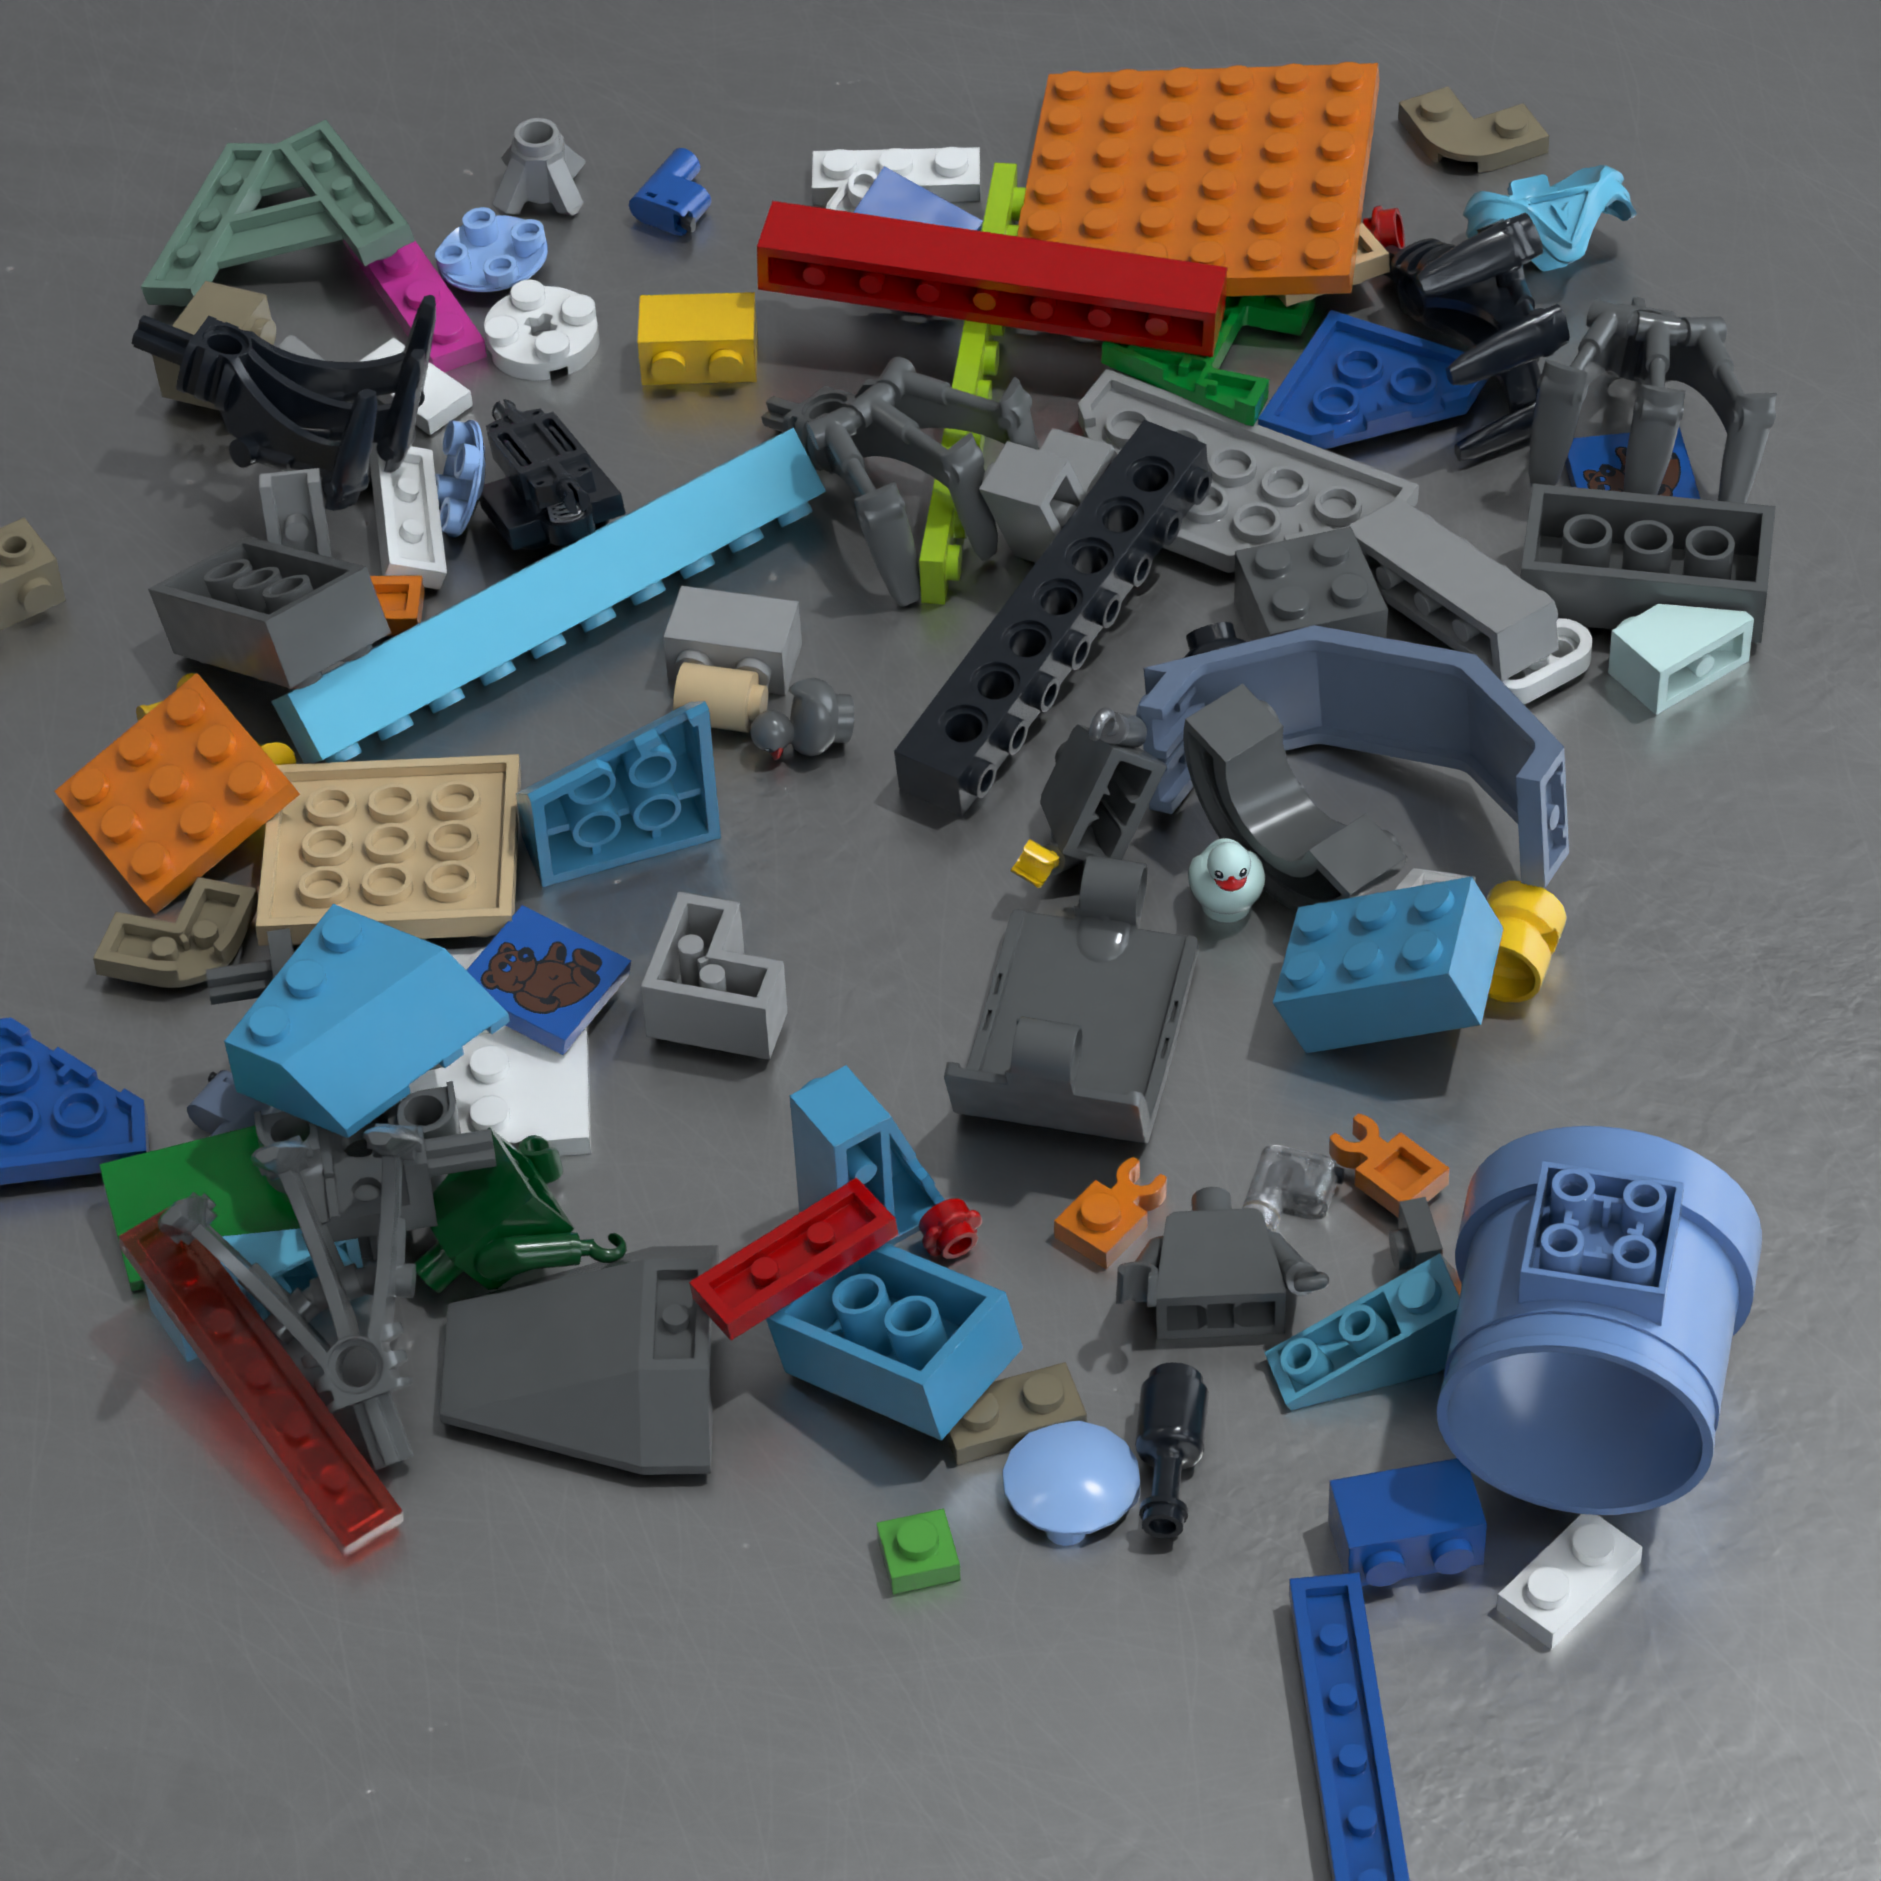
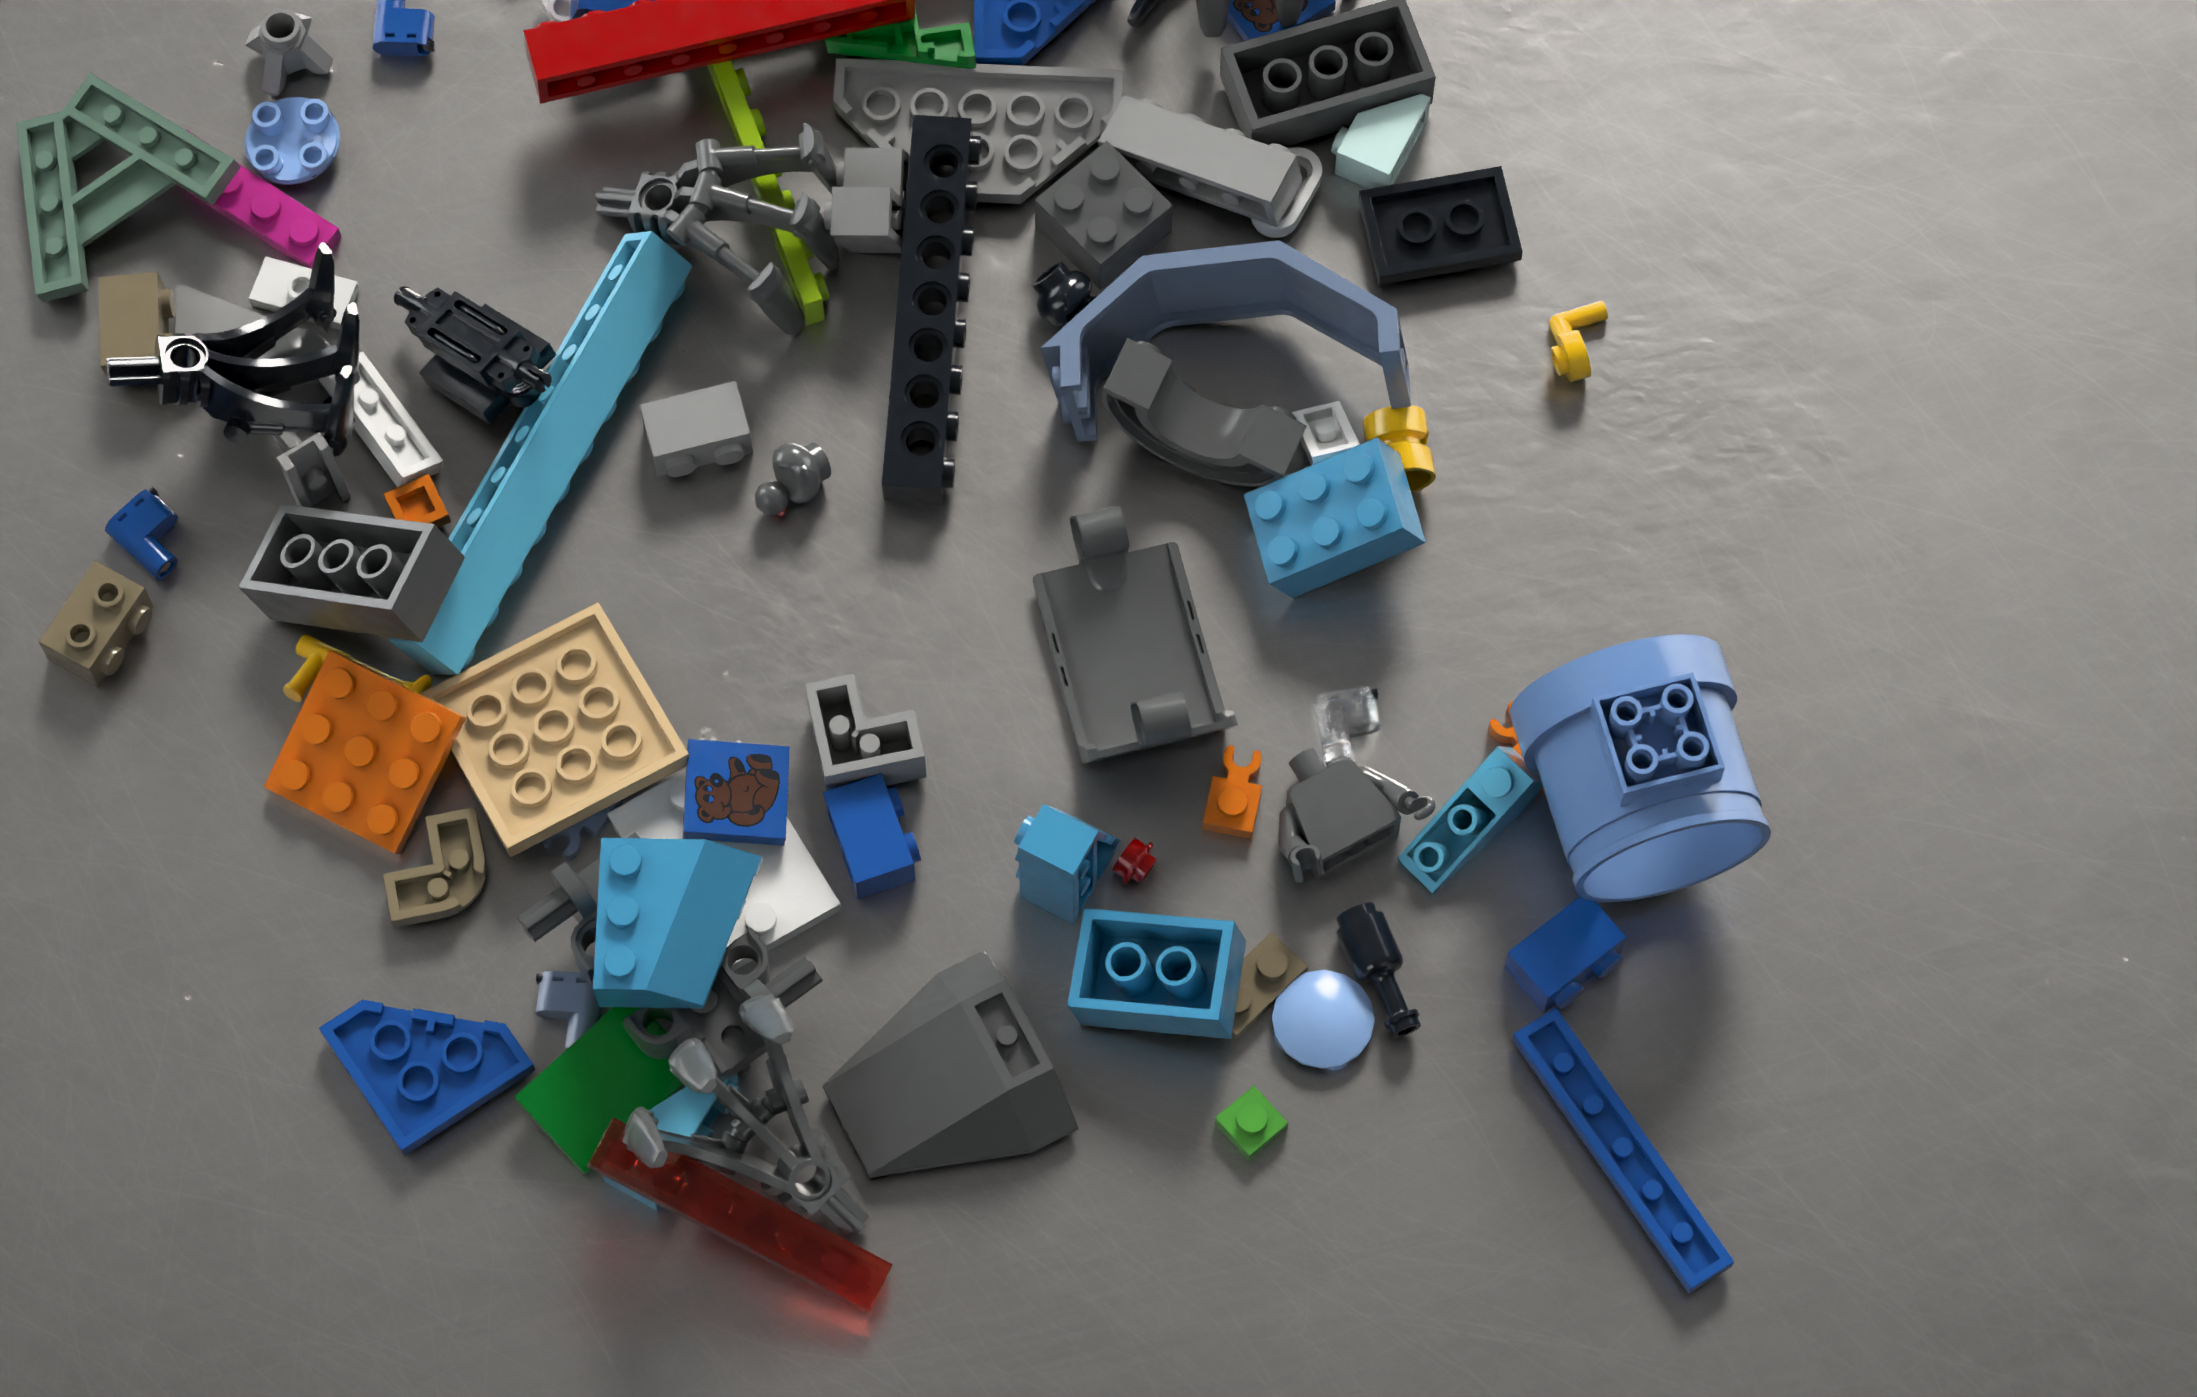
camera: 30 degrees left, 20 degrees up
dark green torso [414,1127,627,1293] -> none
light blue dish [435,420,486,538] -> none
white plate [484,279,600,381] -> none
dark azure wedge [516,701,721,887] -> none
yellow brick [637,292,758,385] -> none
tan brick [673,662,768,733] -> none
red plate [689,1177,898,1341] -> none
dark grey torso [1010,707,1167,888] -> none
light aqua animal [1188,838,1265,923] -> none
orange plate [1329,1113,1450,1218] -> none
dark grey plate [1389,1197,1443,1271] -> none
white plate [1497,1514,1642,1650] -> none
none -> blue piece [105,487,178,580]
none -> blue brick [823,773,921,899]
none -> black plate [1358,166,1523,285]
none -> yellow plate [1549,301,1608,382]

